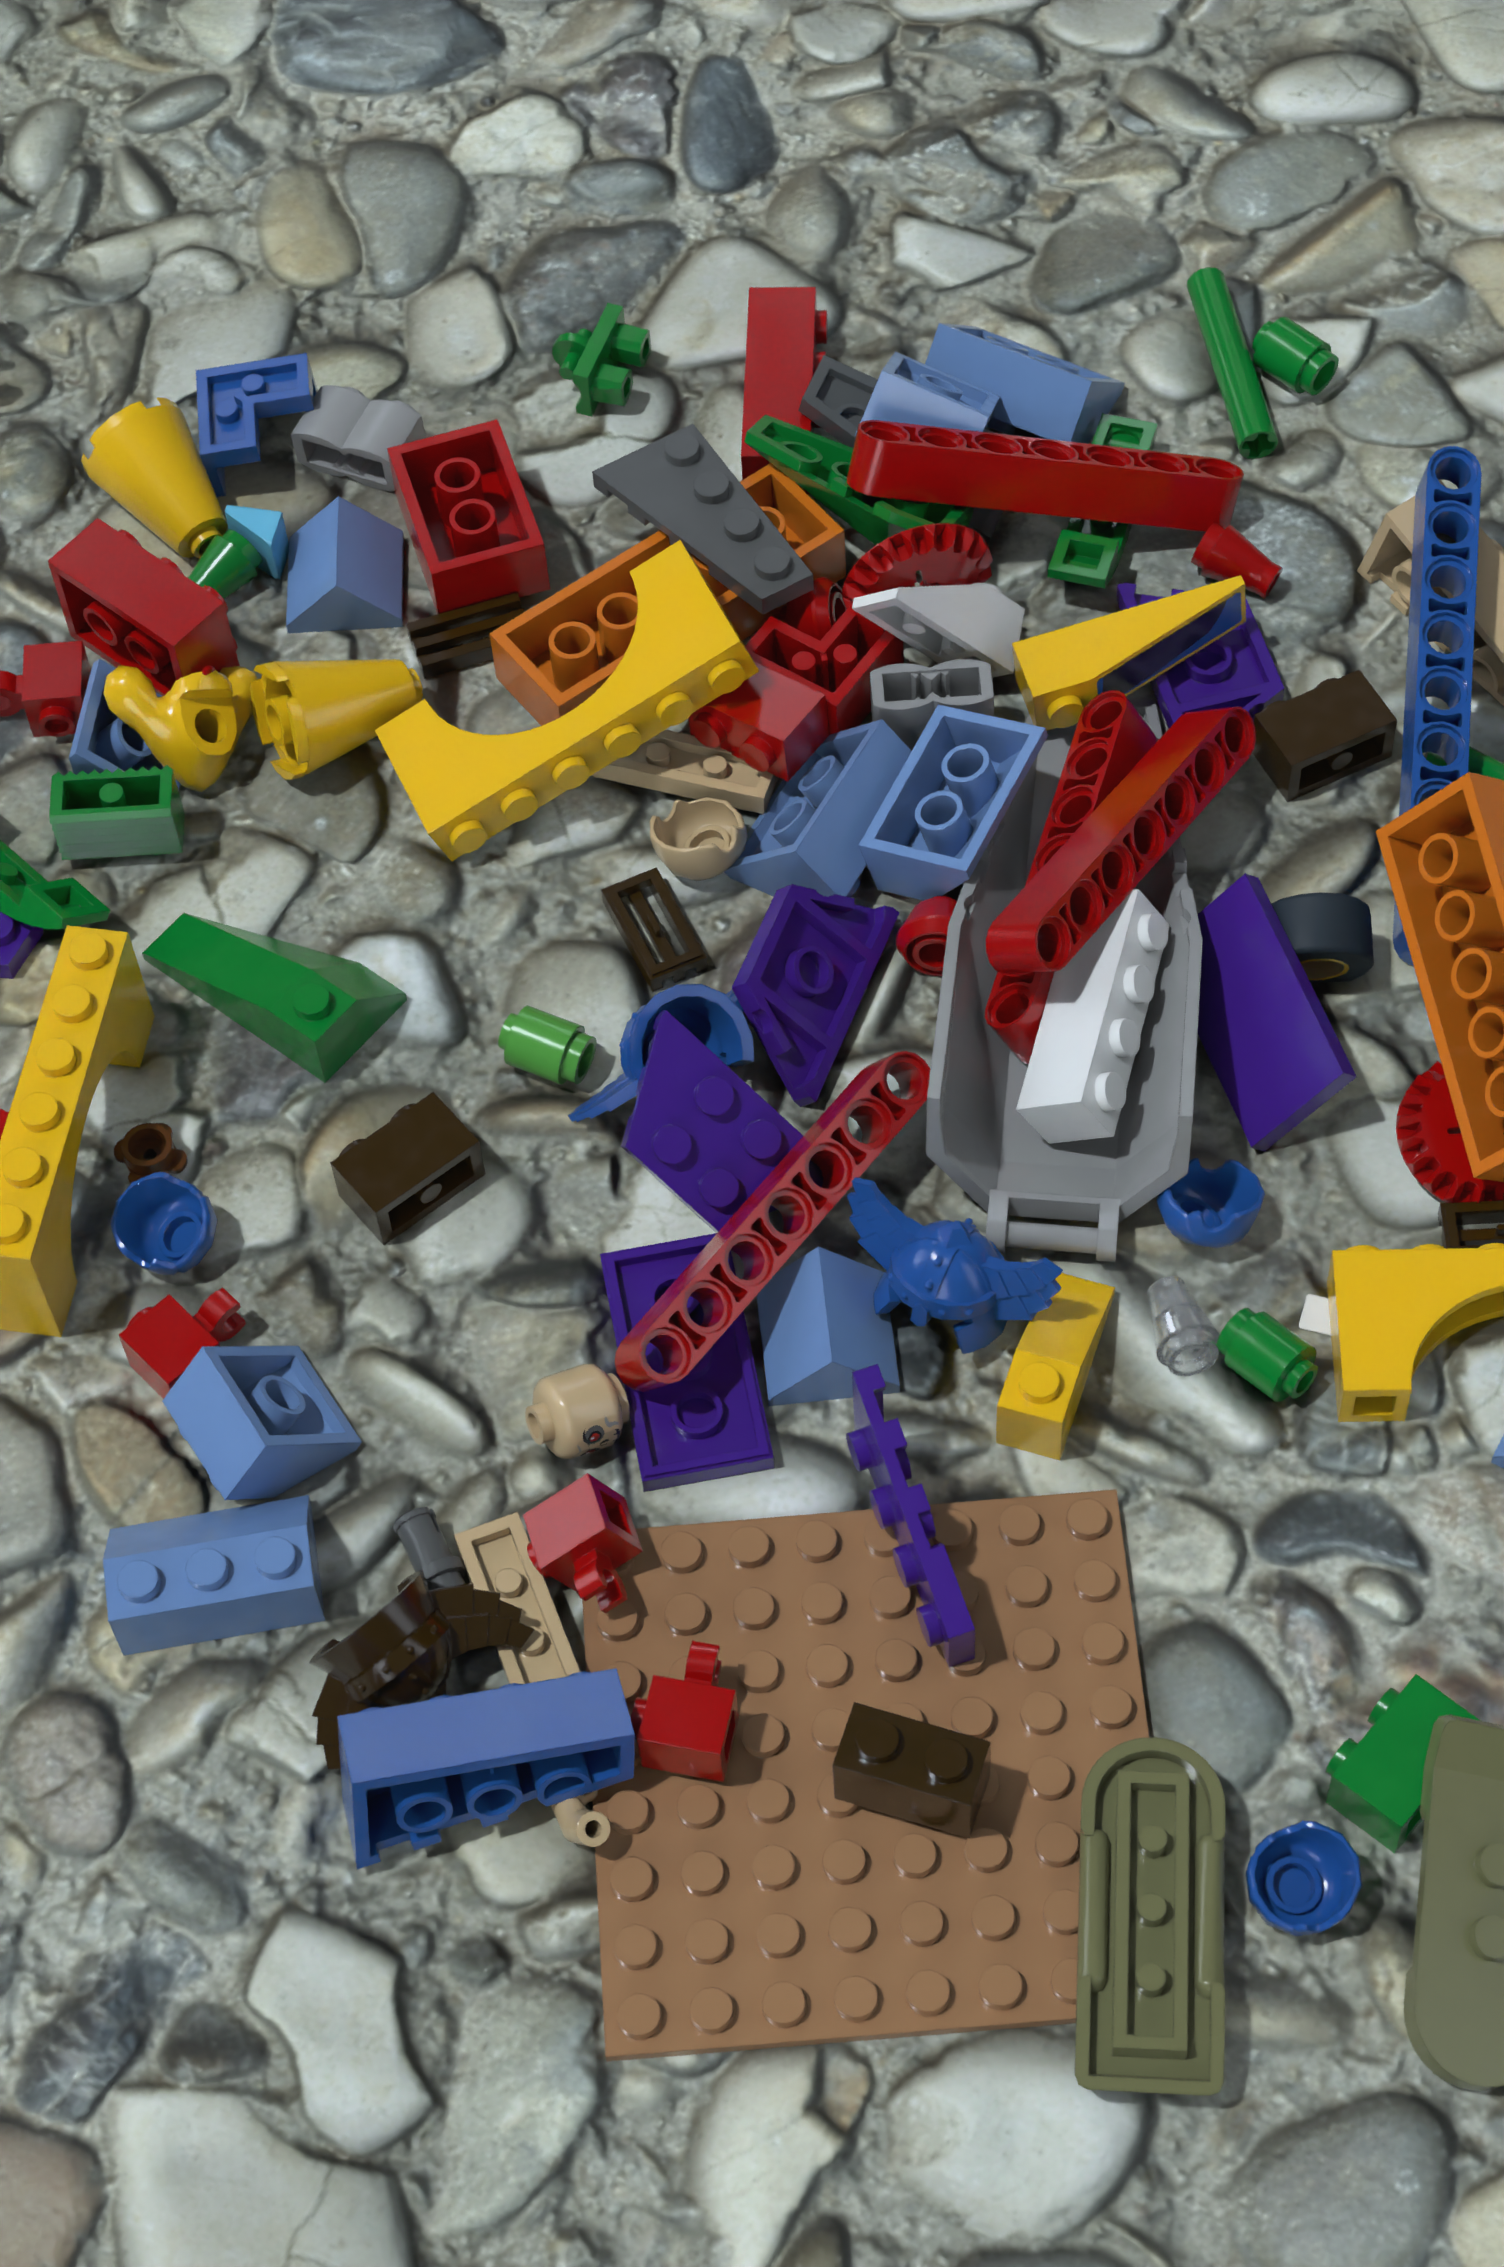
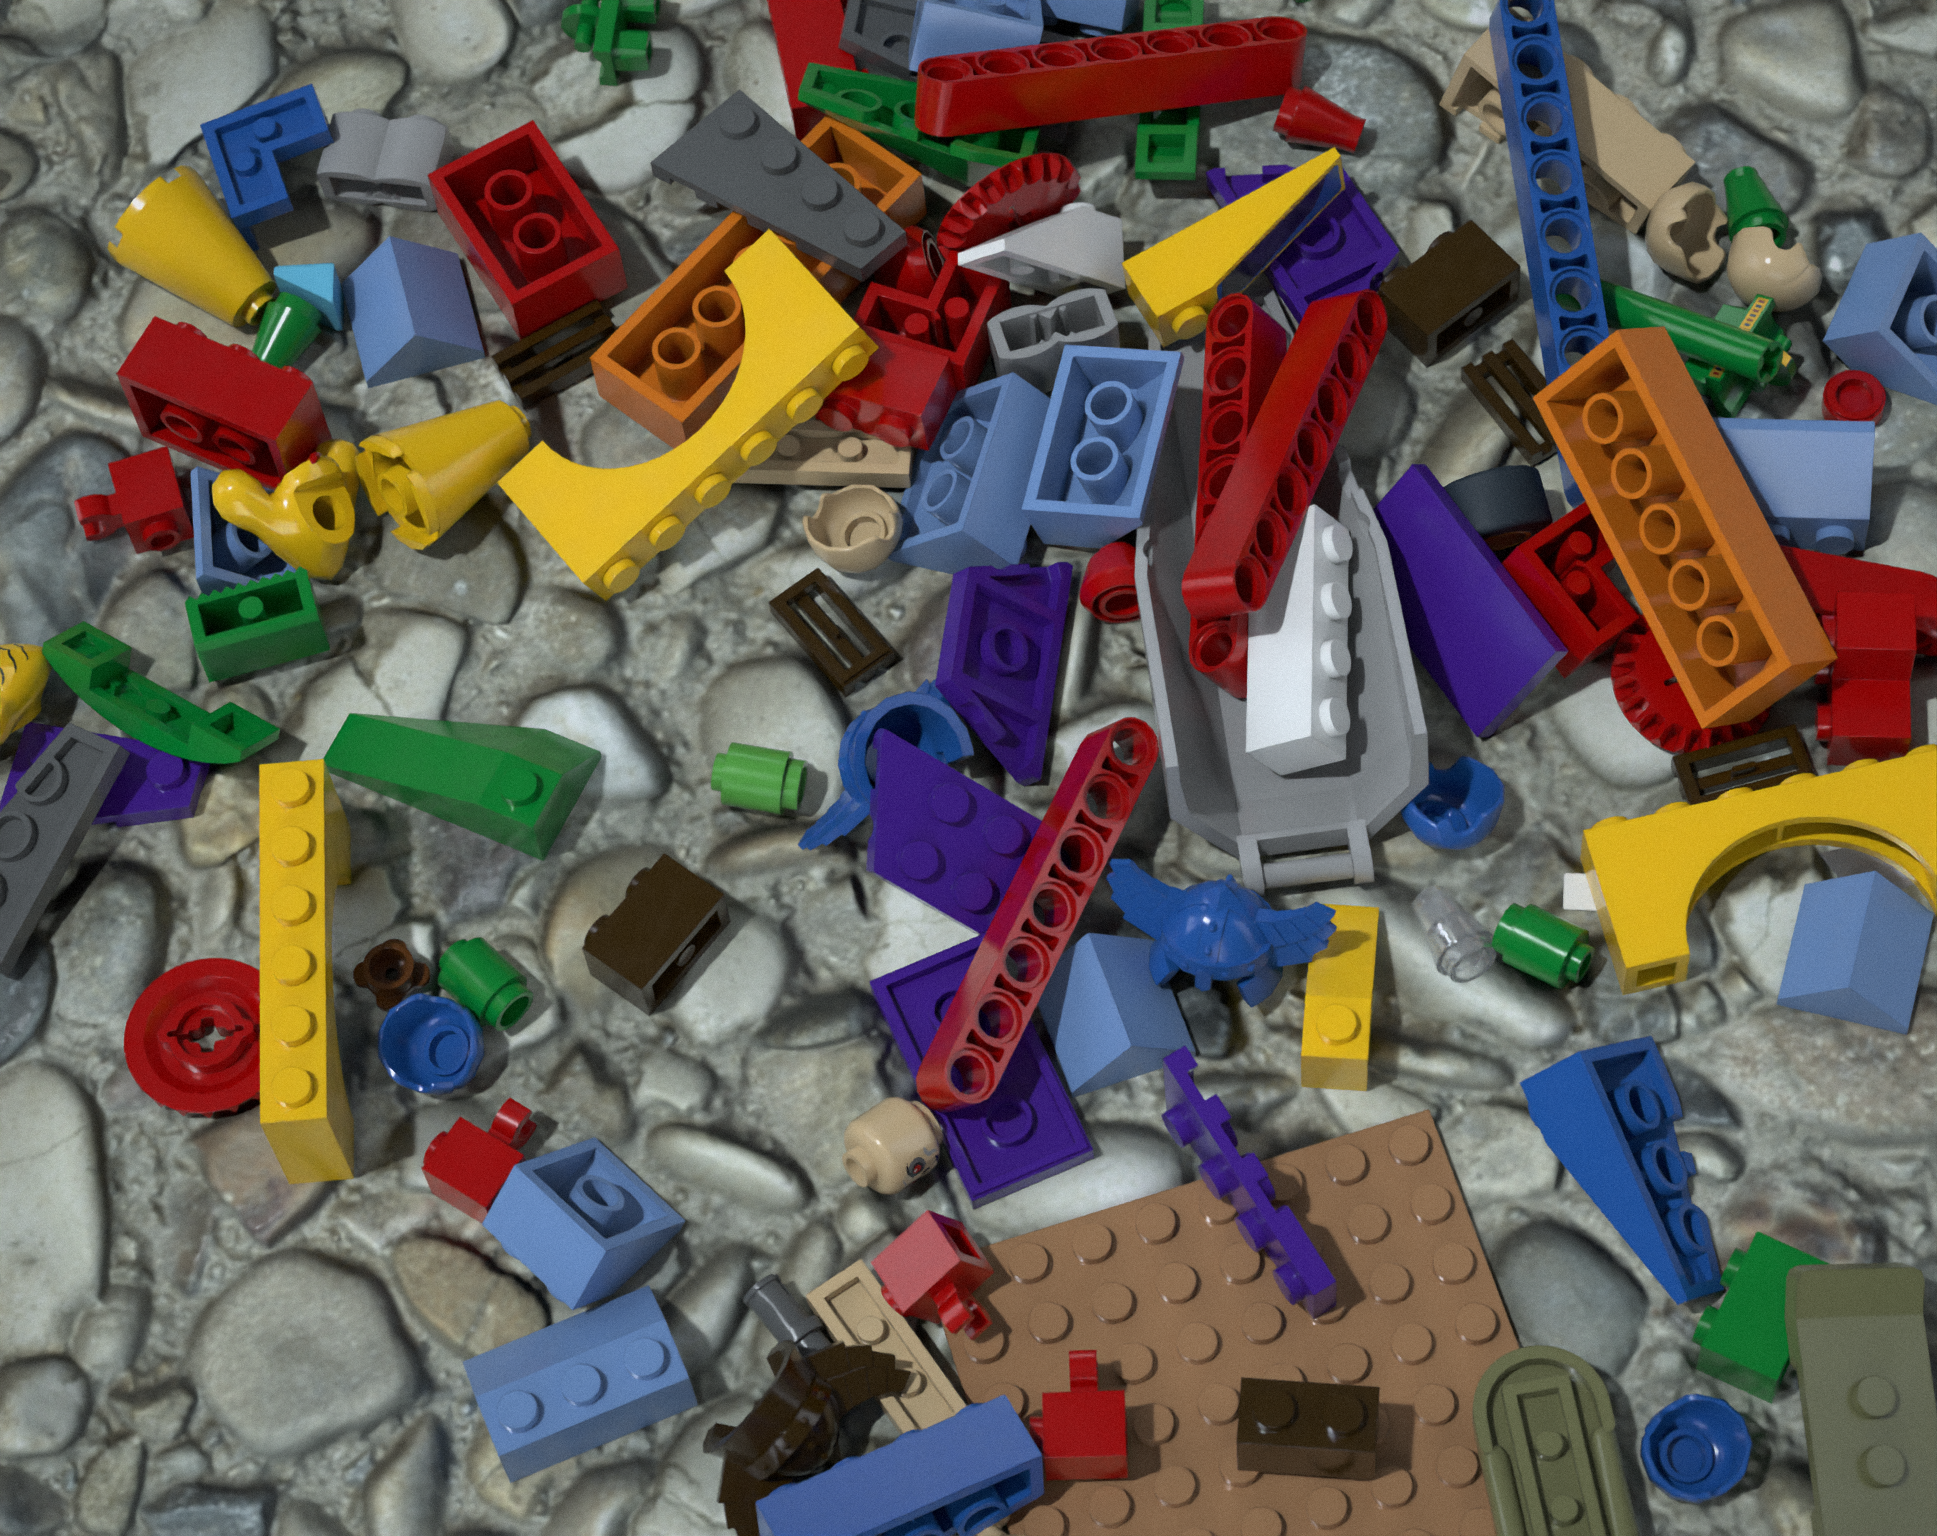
camera: 10 degrees left, 5 degrees up
none -> green brick [438,937,534,1031]
none -> dark brown tile [1461,338,1557,467]
none -> red brick [1502,501,1640,679]
none -> blue wedge [1520,1035,1724,1305]

